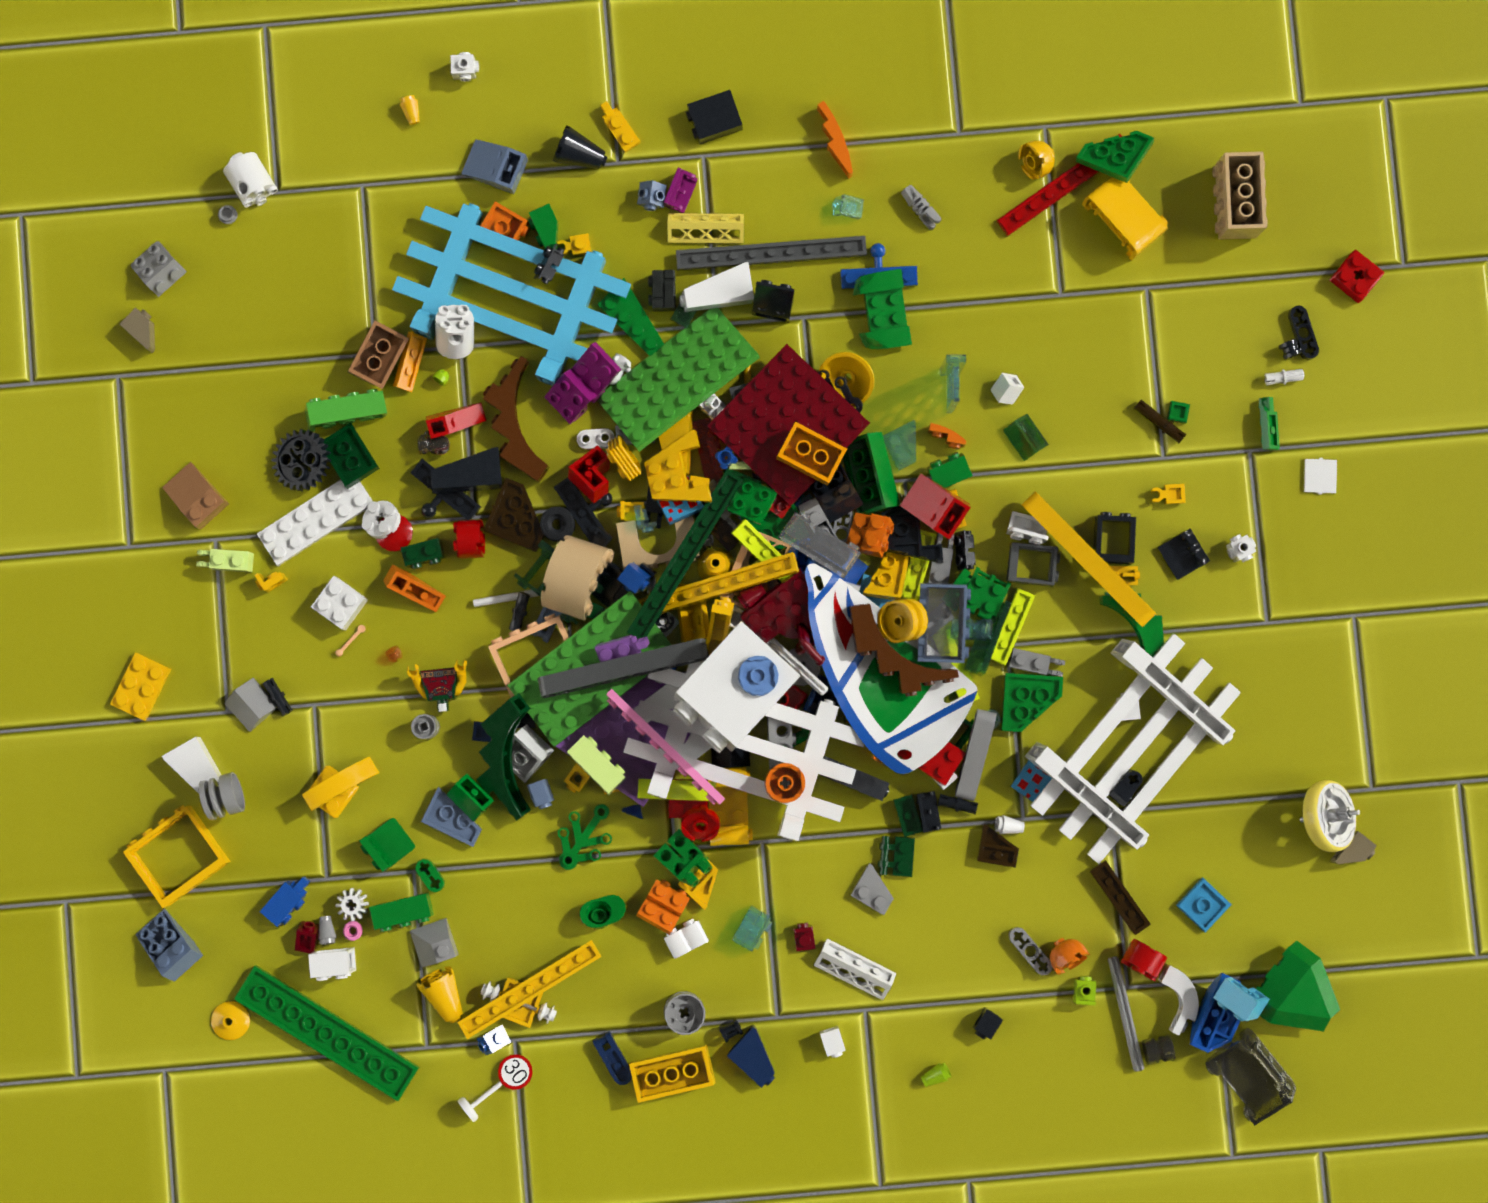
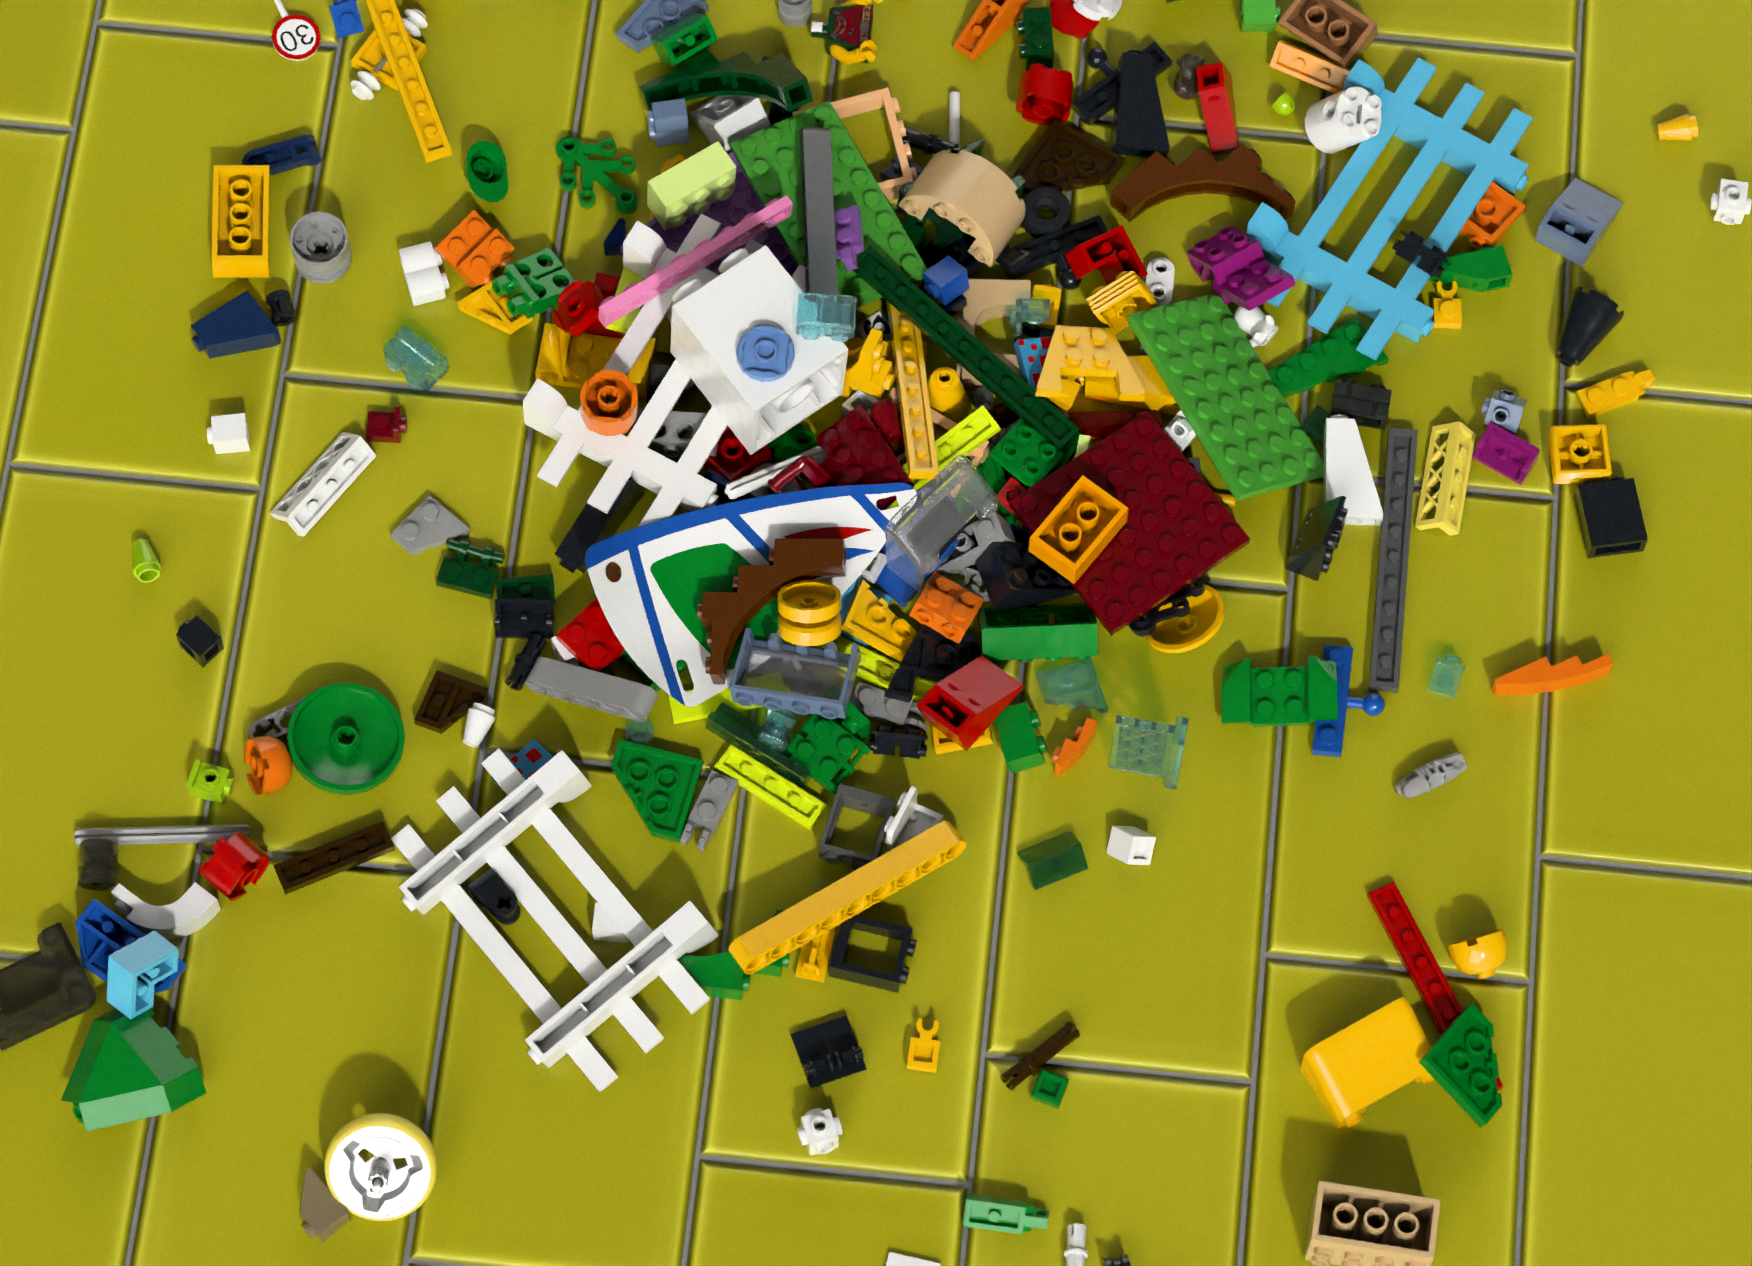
camera: 95 degrees right, 20 degrees down
blue plate [715,447,738,469] -> none
dark azure tile [1176,877,1232,933] -> none
none -> green dish [287,683,405,795]
none -> clear light blue brick [796,293,857,342]
none -> yellow brick [1548,424,1612,484]

